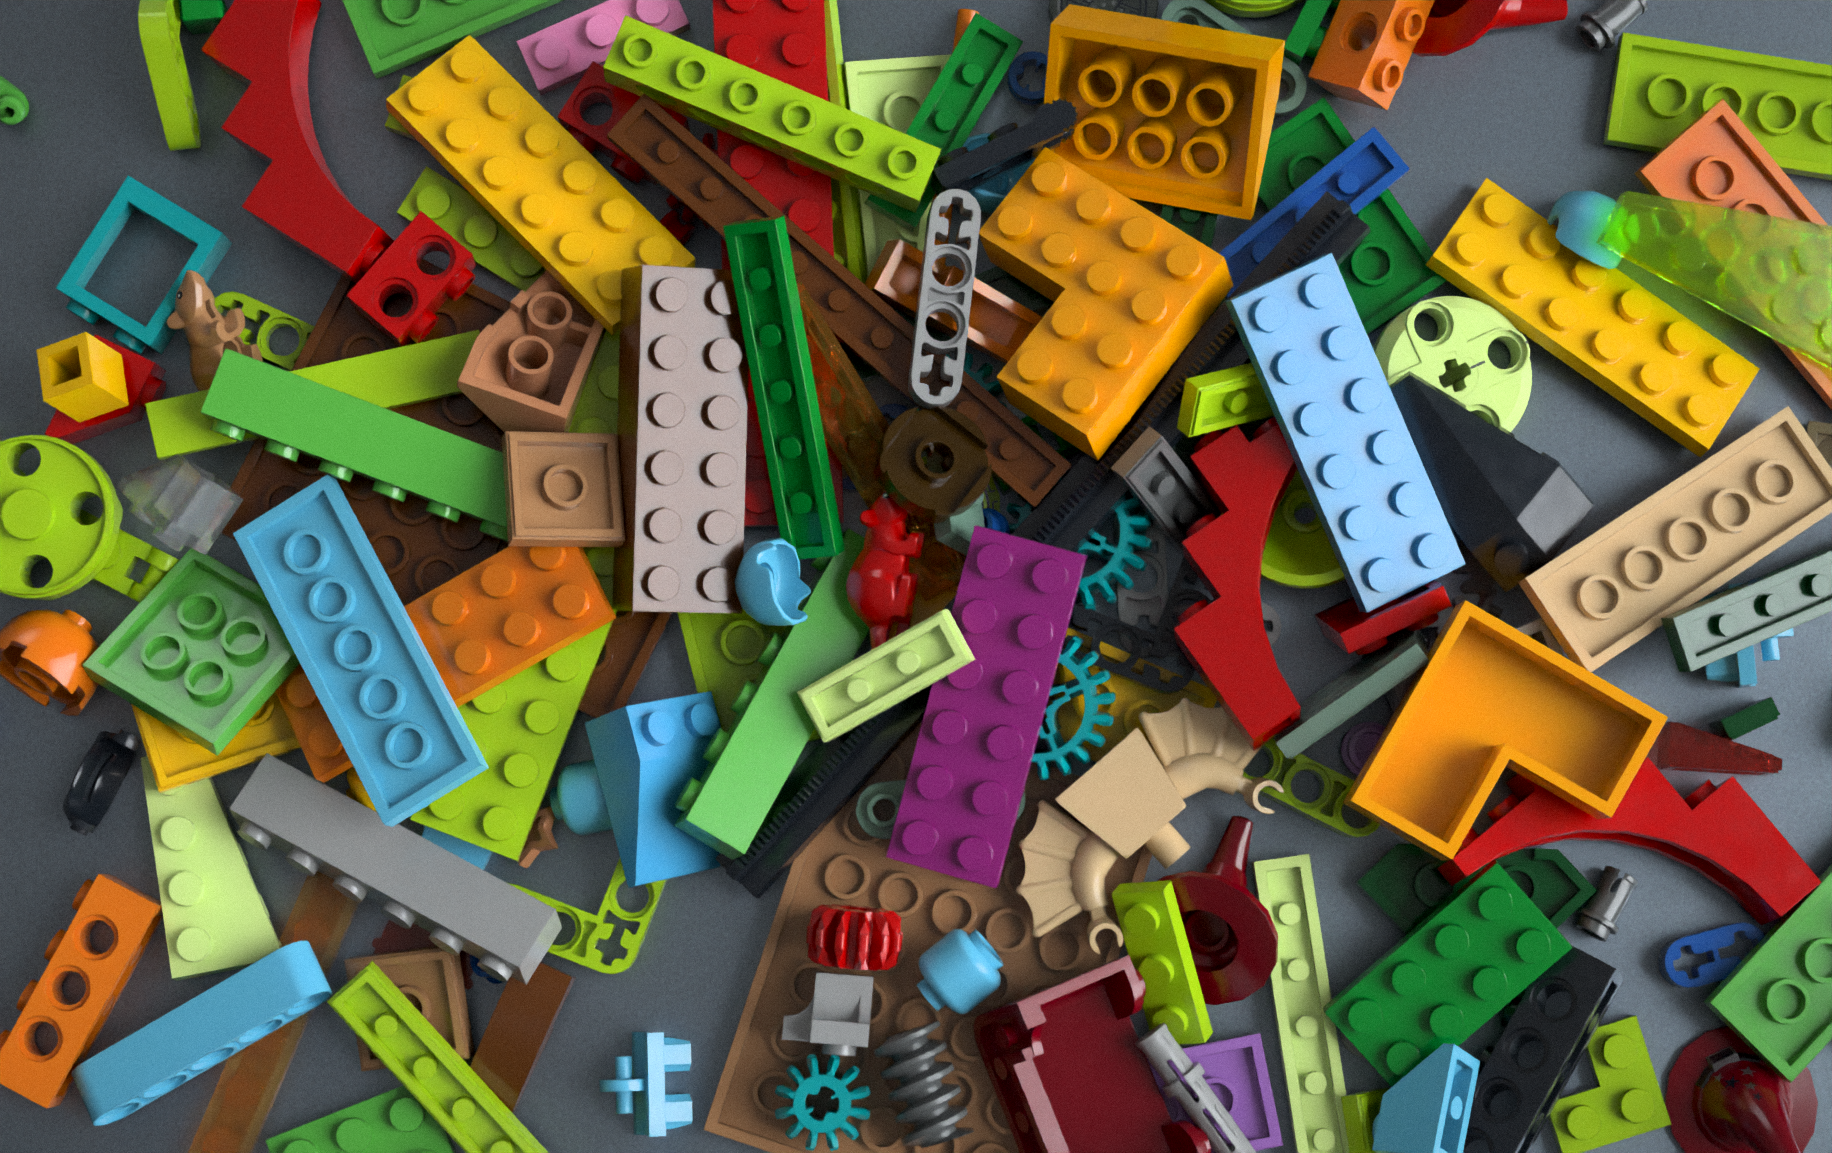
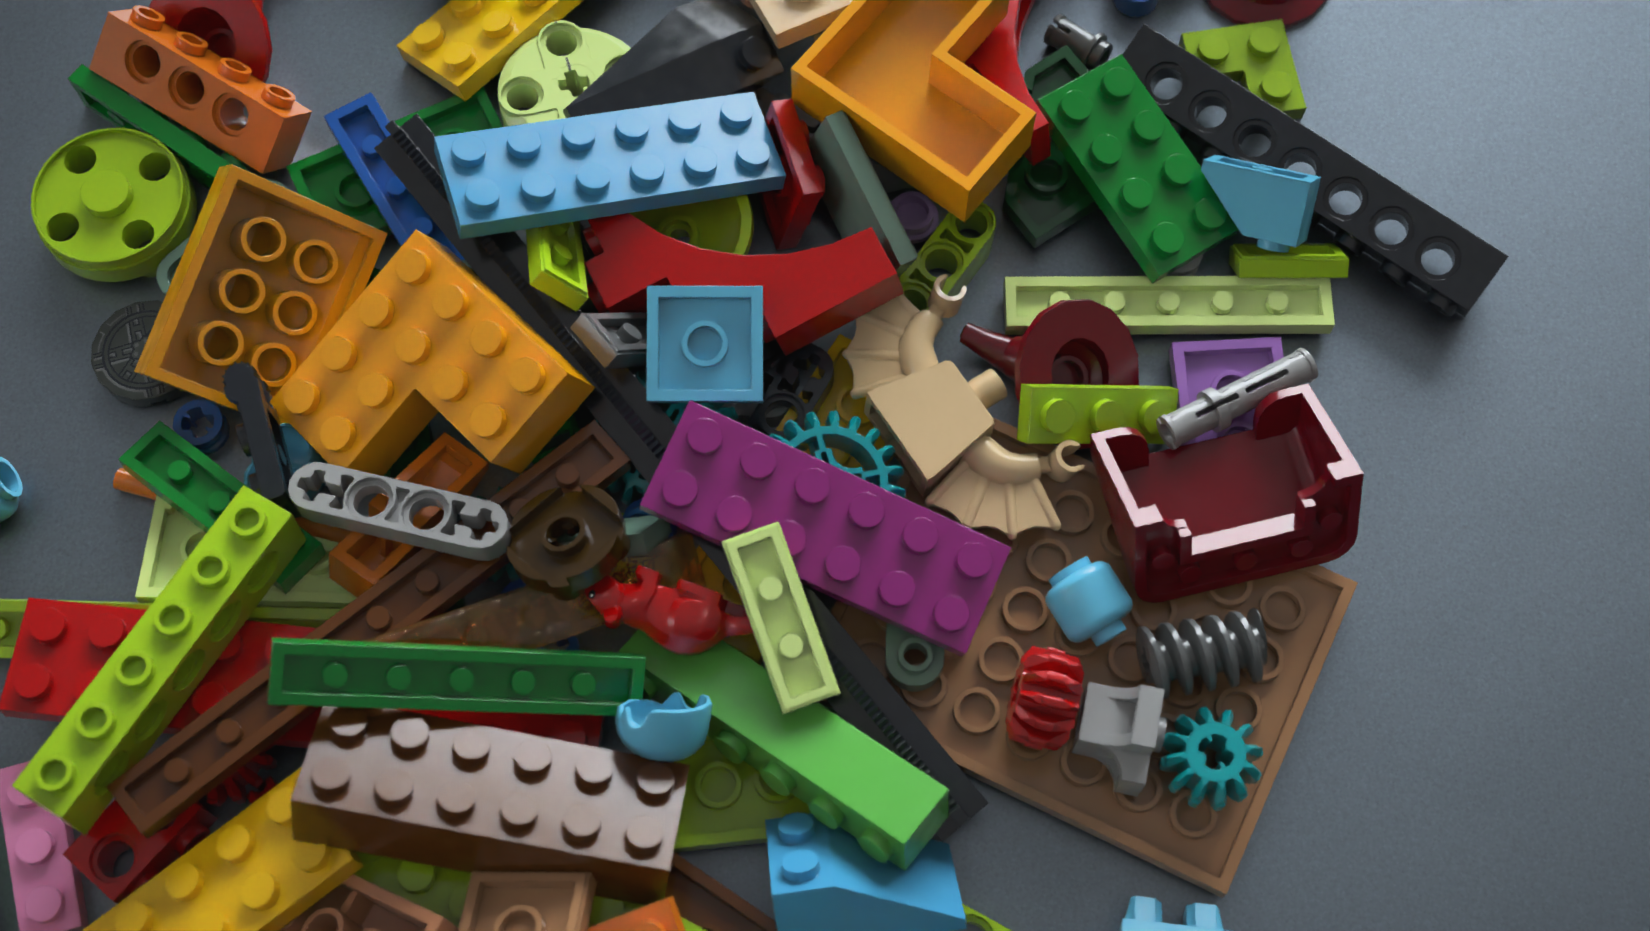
camera: 80 degrees left, 15 degrees down
none -> medium azure plate [647,286,763,403]

